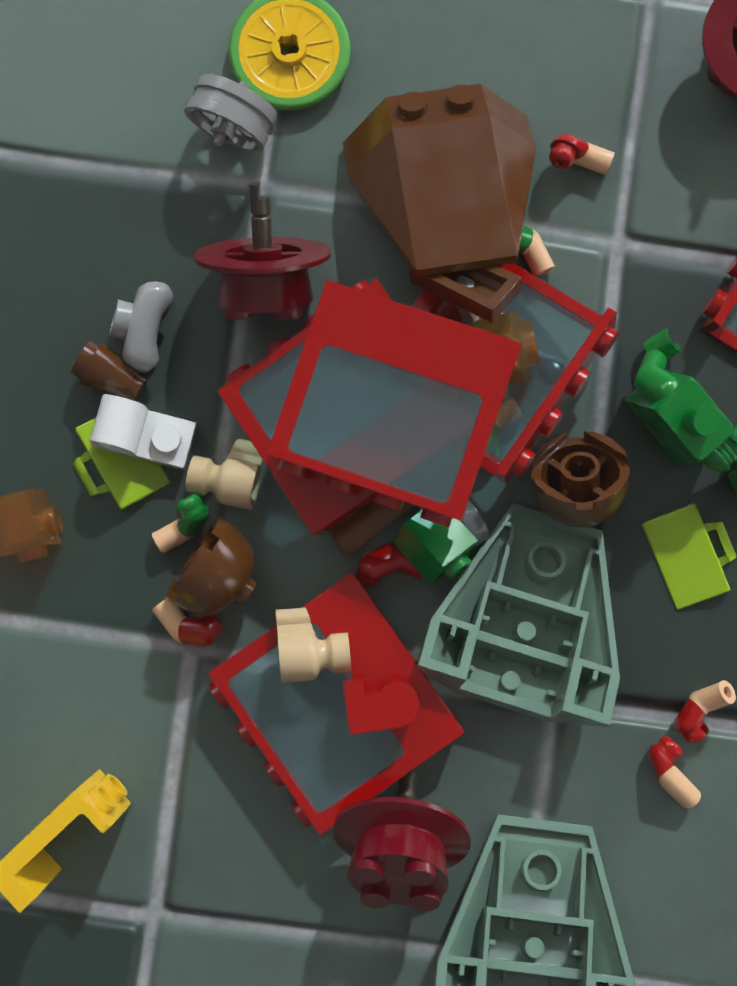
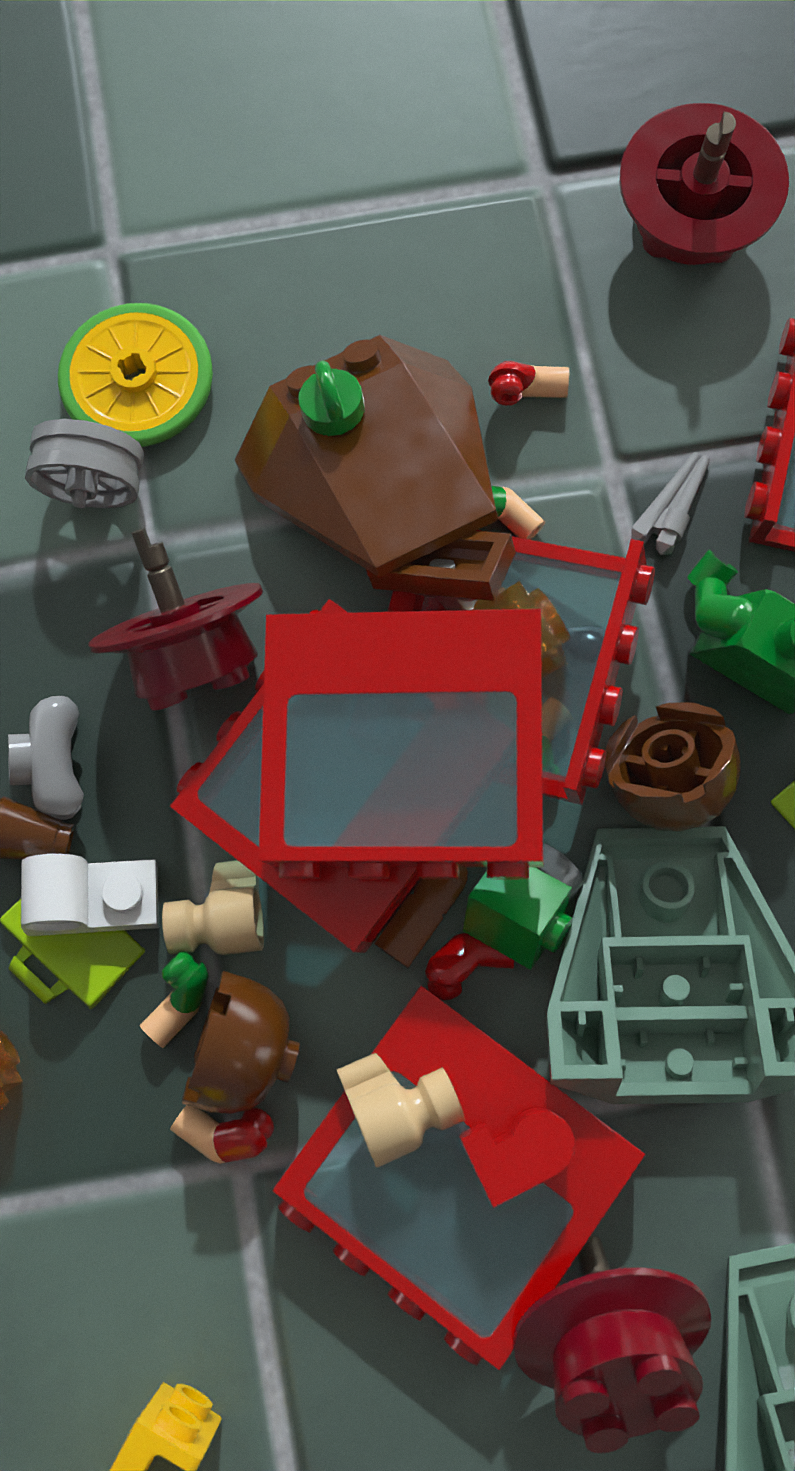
camera: 15 degrees left, 10 degrees down
none -> green tile [299,360,365,436]
none -> light grey piece [631,452,710,555]

